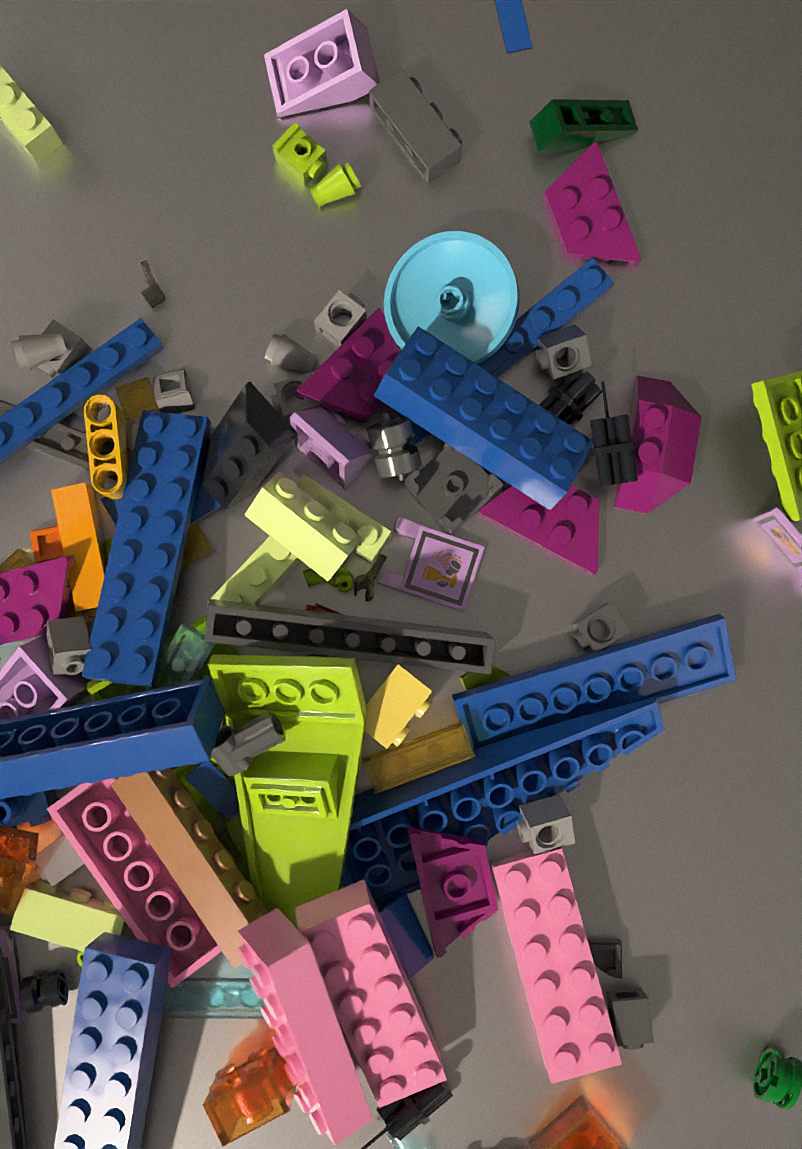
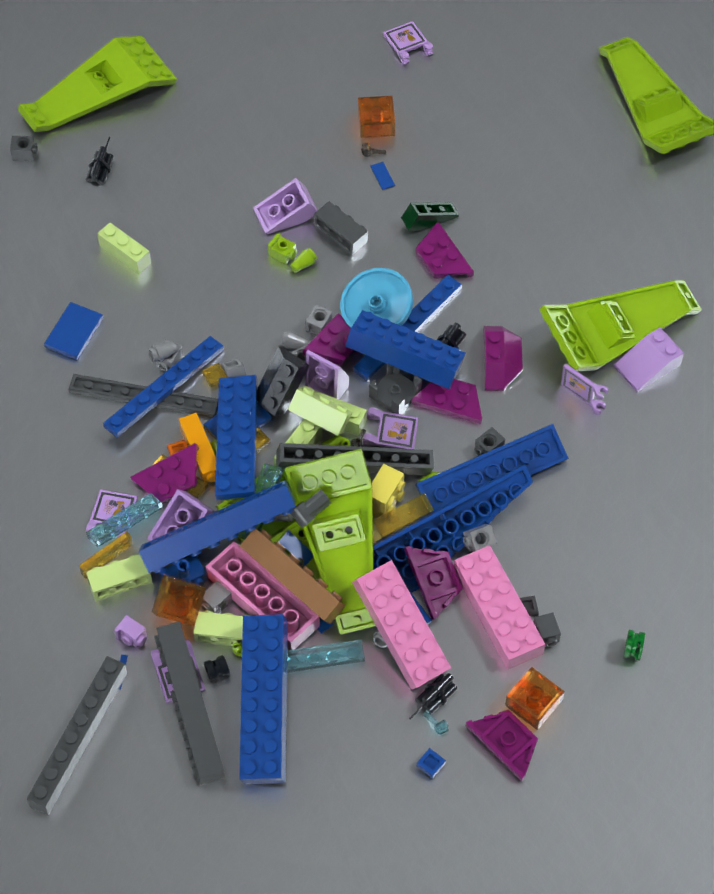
camera: 10 degrees left, 25 degrees down
light grey brick [46,616,92,676] -> none
yellow beam [84,395,129,500] -> none
clear smoke hand [140,260,166,309] -> none
clear orange brick [203,1046,297,1146] -> none
bright pink brick [237,908,373,1145] -> none
dark grey wheel [366,412,422,481] -> none
dark grey brick [535,324,593,379] -> none
black piece [590,381,638,487] -> none

